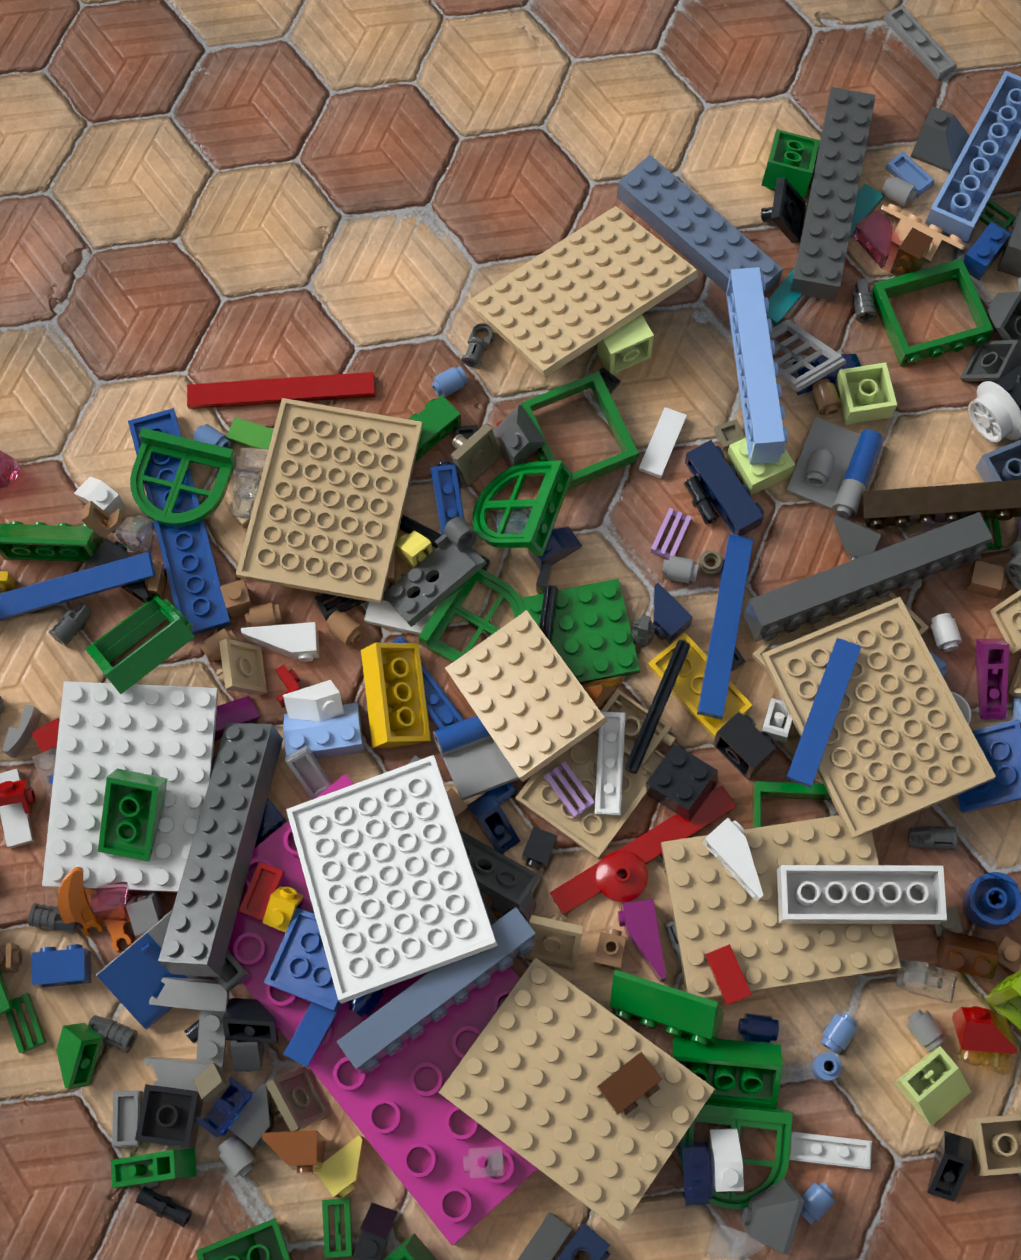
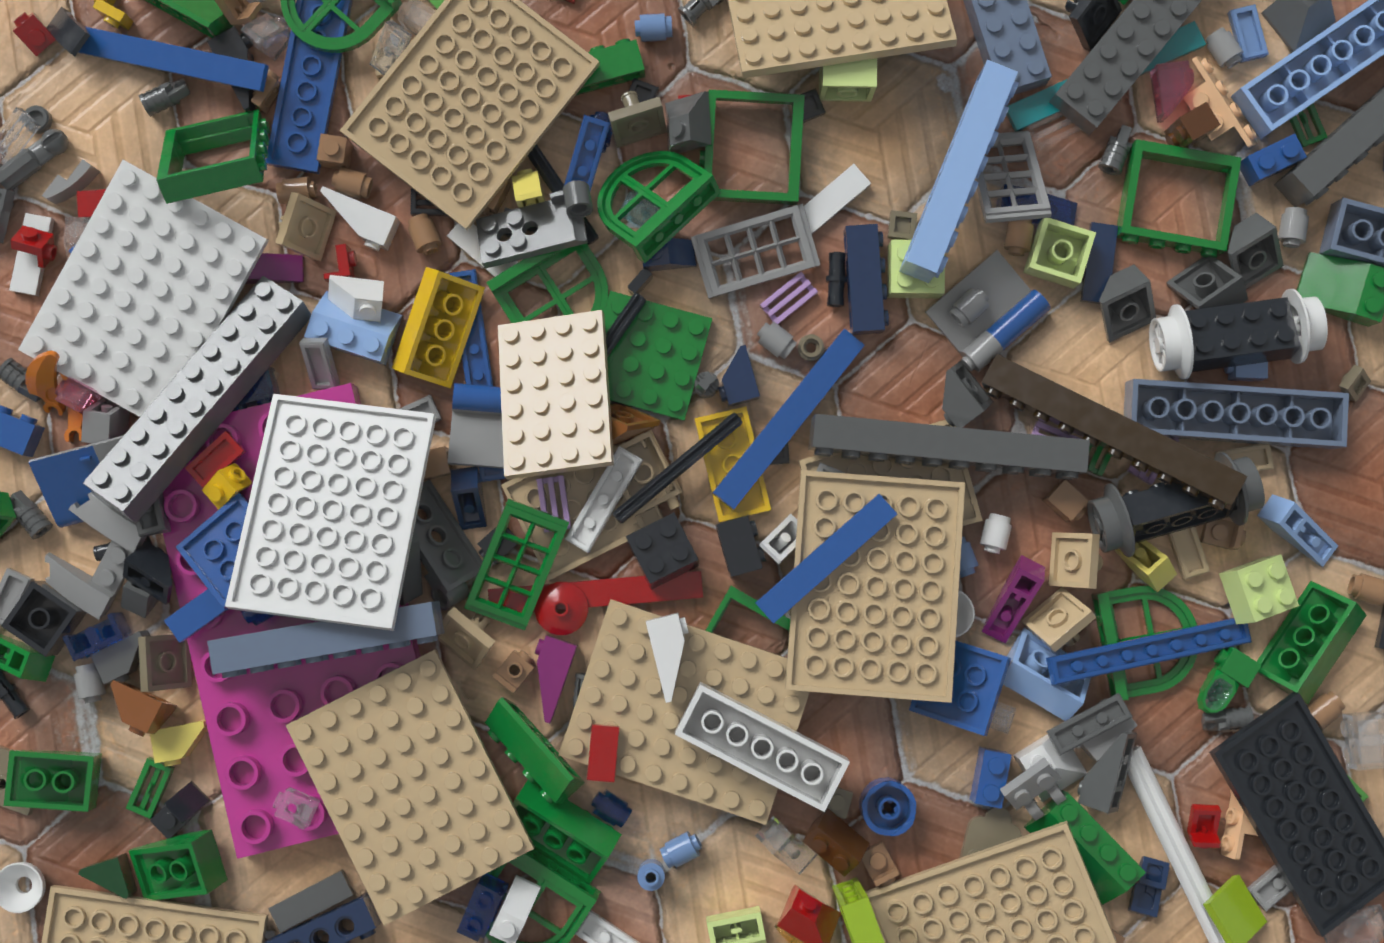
camera: 20 degrees right, 15 degrees up
green slope [98,768,168,862] -> none
dark tan tile [193,1062,229,1103] -> none
reddish brown brick [597,1051,662,1116] -> none
light grey brick [906,1009,945,1051] -> none
dark grey hinge [908,826,957,850] -> none
none -> green piece [464,498,569,630]
none -> light grey piece [691,204,820,299]
none -> dark blue tile [1080,222,1118,304]
none -> dark grey slope [1099,264,1156,343]

